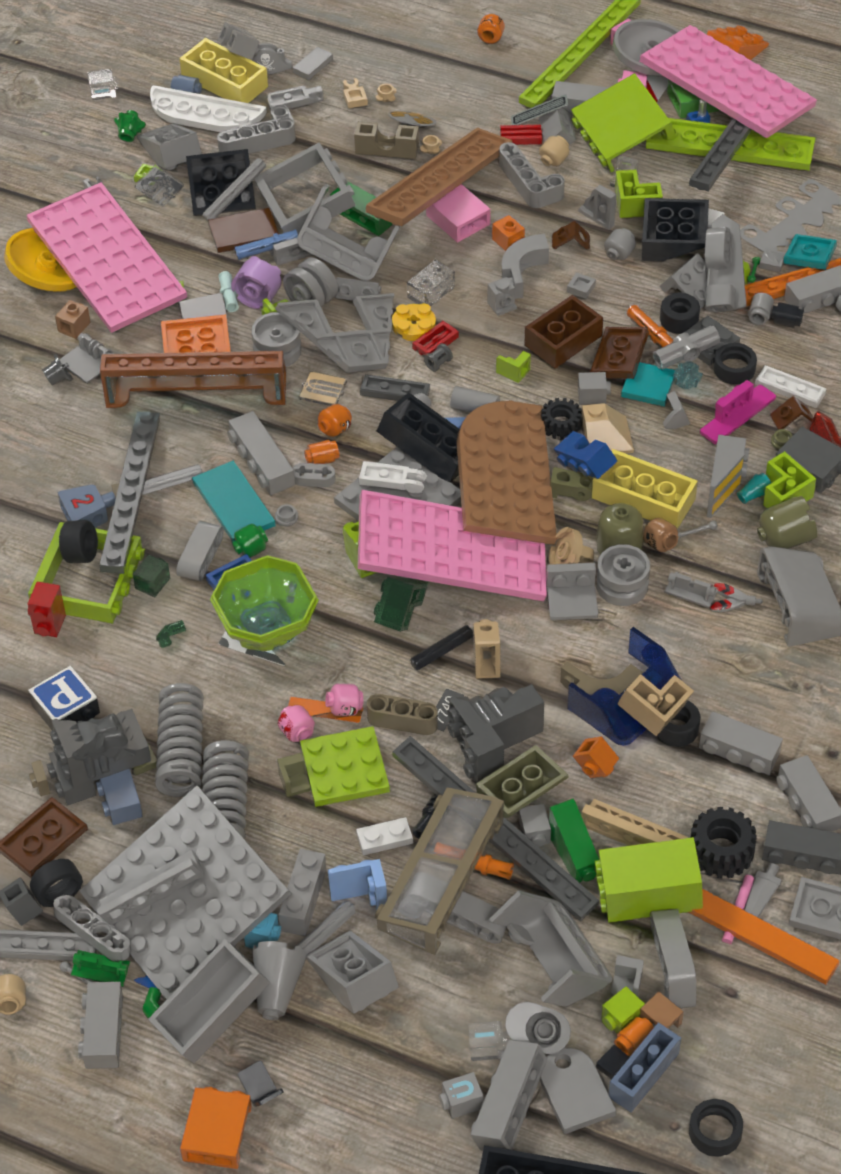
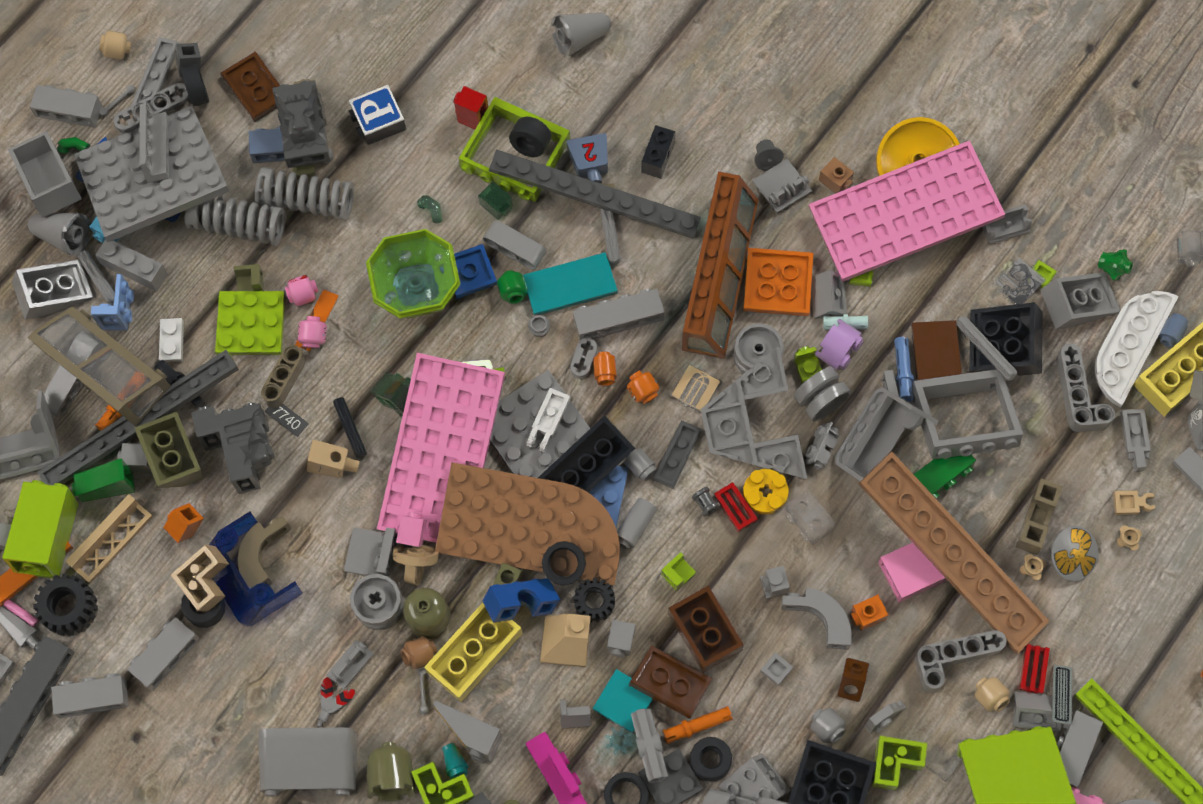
camera: 105 degrees right, 20 degrees up
green hinge [71,950,130,987] -> none
none -> bright pink brick [396,512,427,547]
none -> black tyre [542,541,586,585]
none -> black brick [641,125,676,179]

